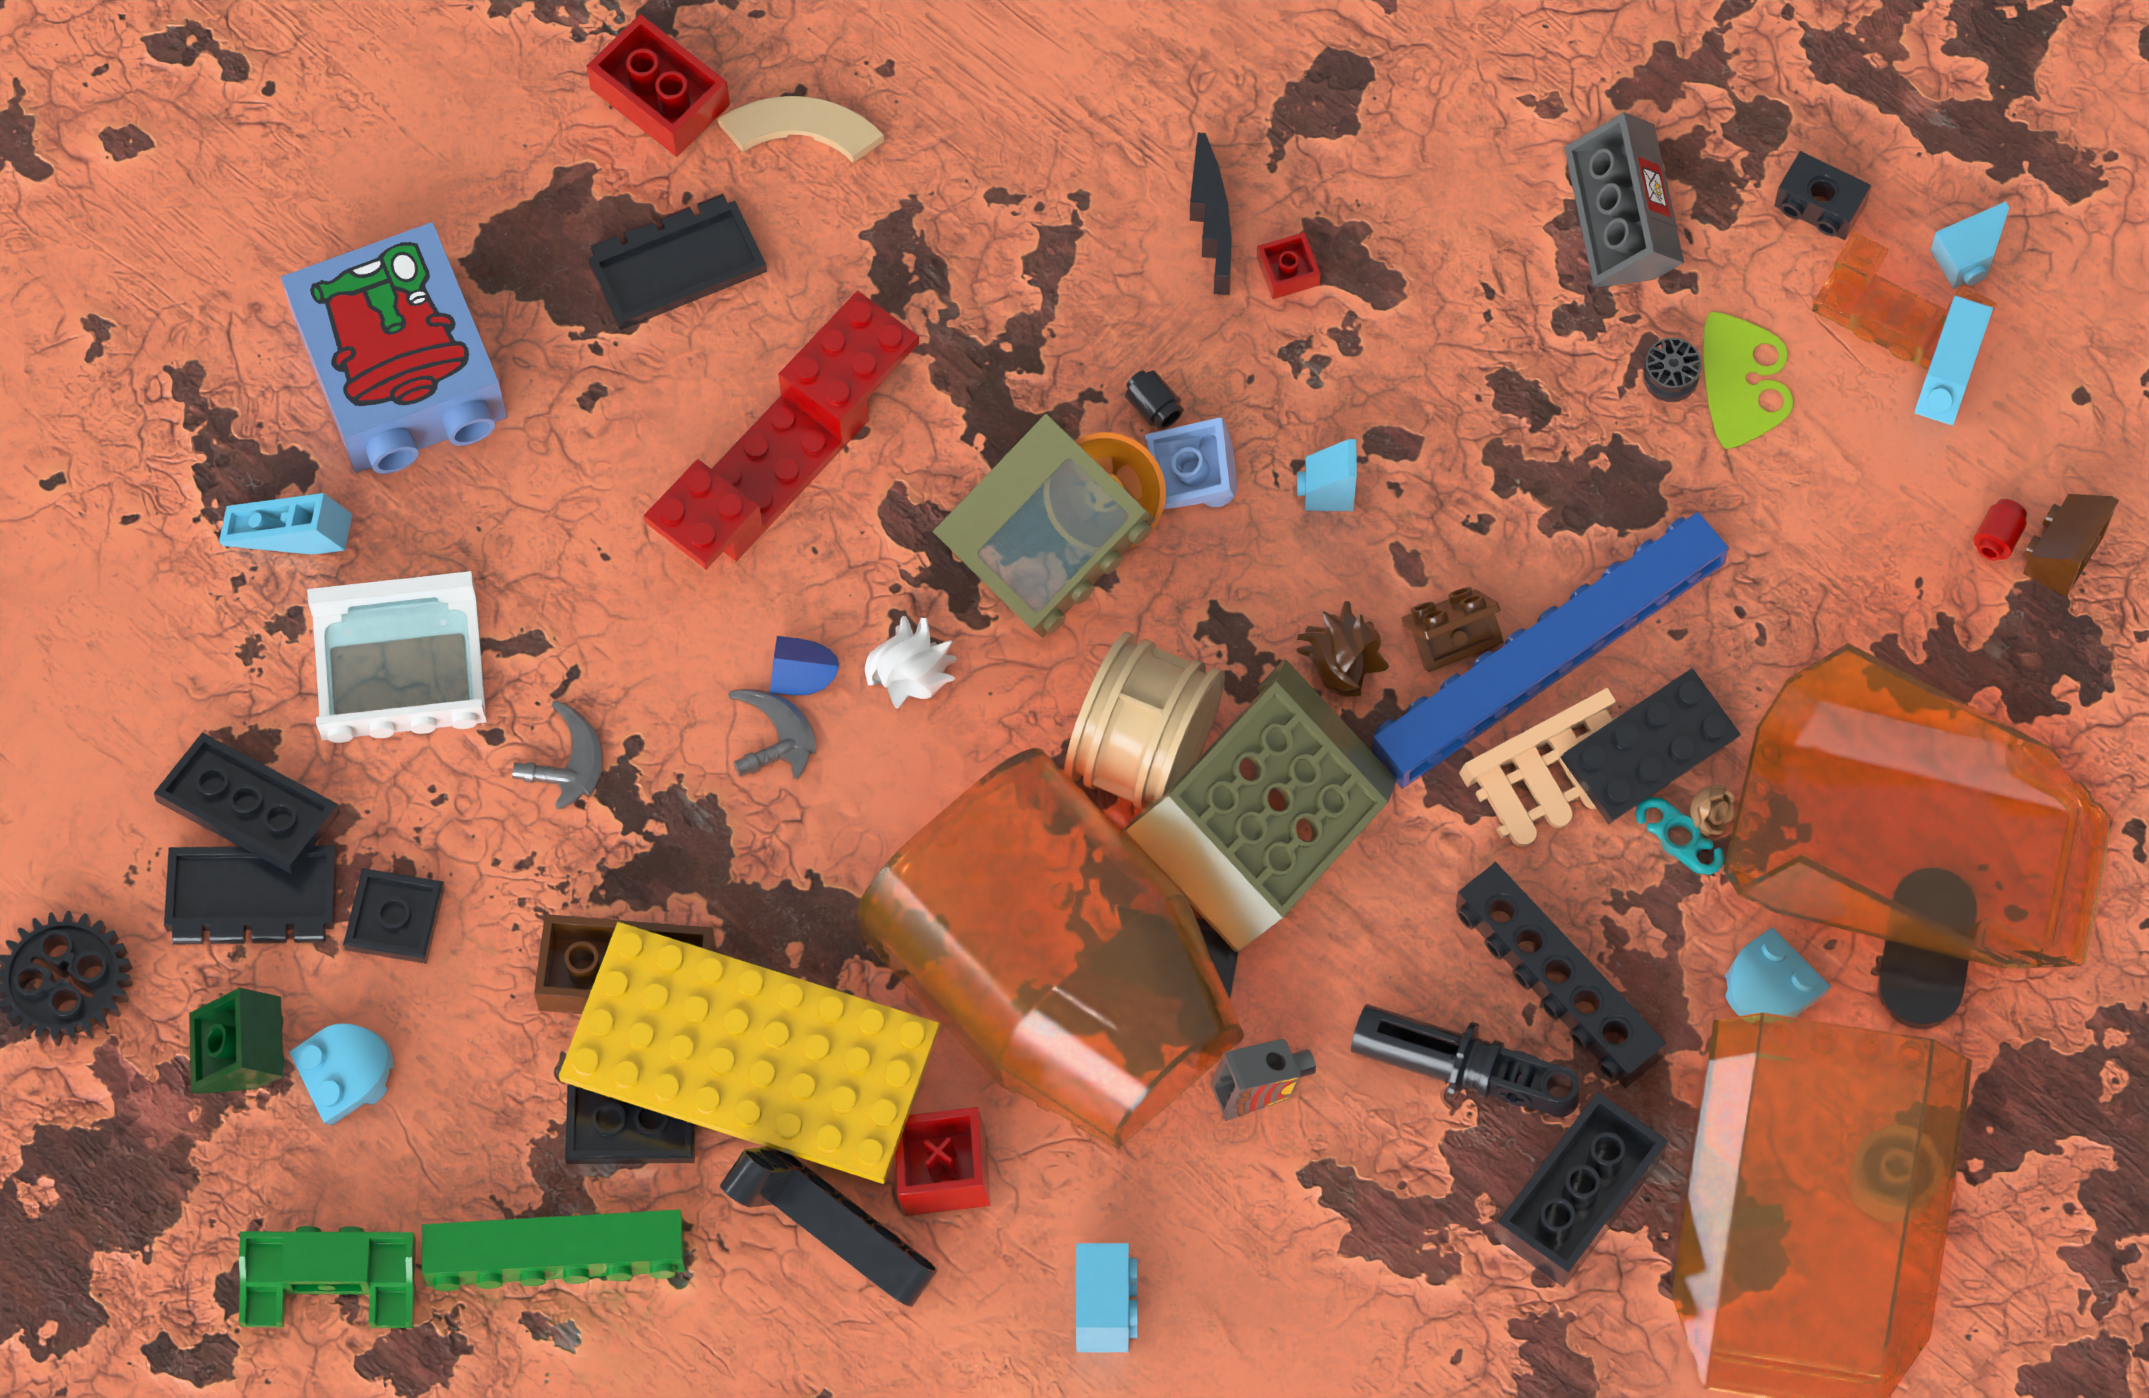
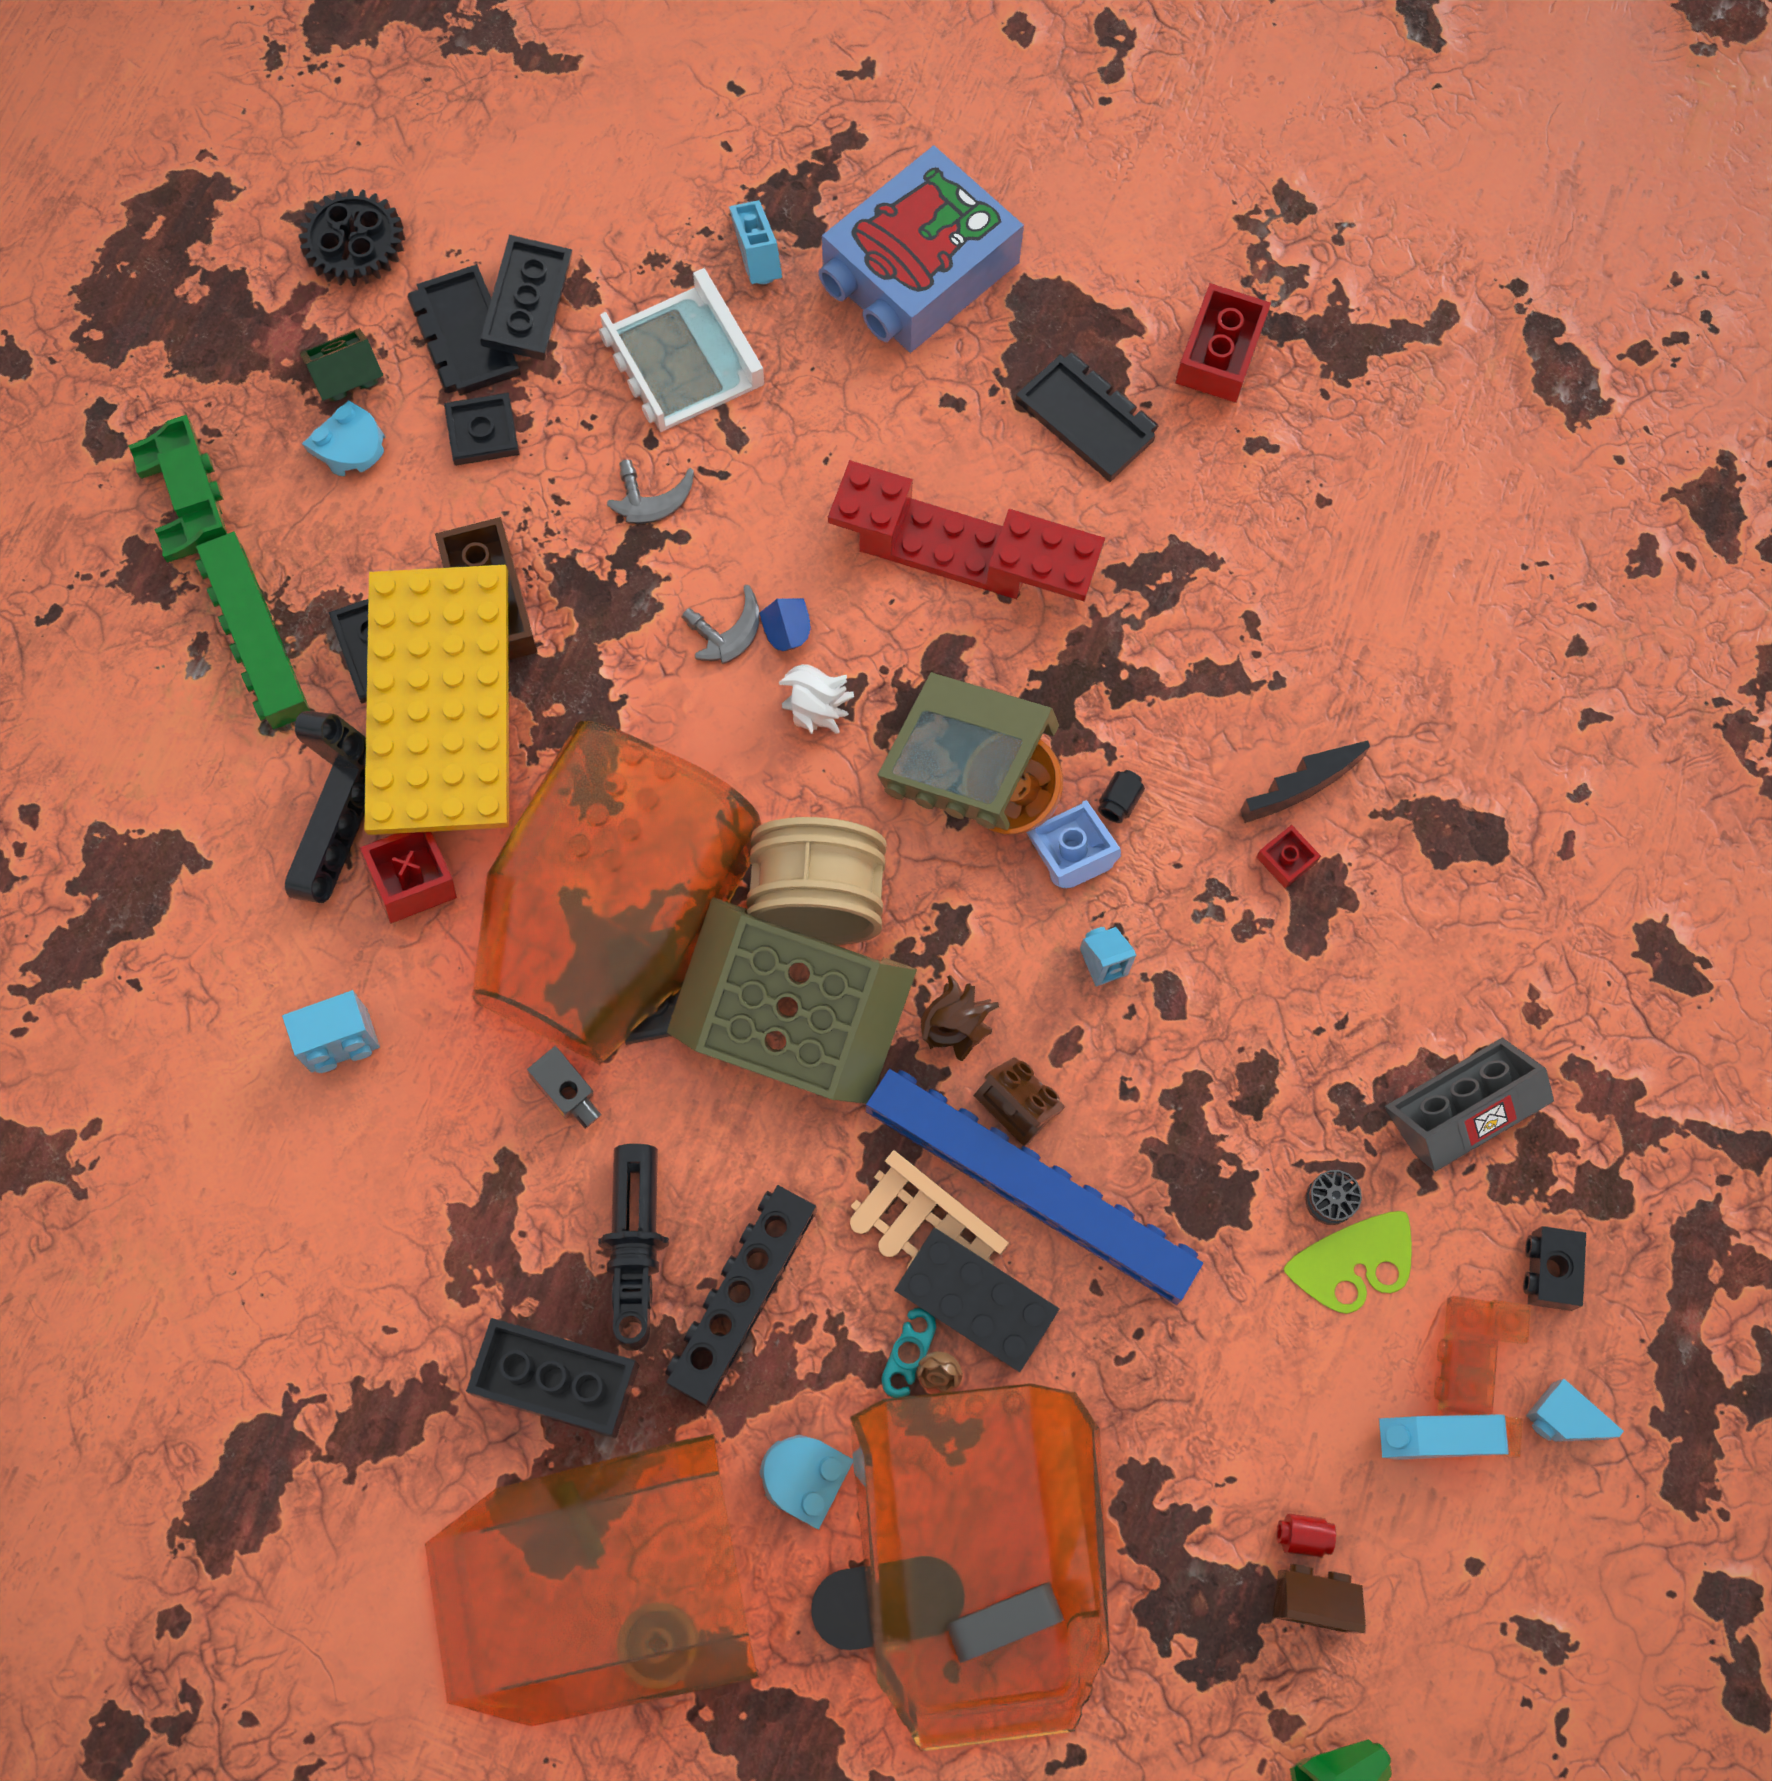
camera: 65 degrees right, 5 degrees up
tan tile [718,96,884,163] -> none
none -> dark grey beam [946,1582,1065,1663]

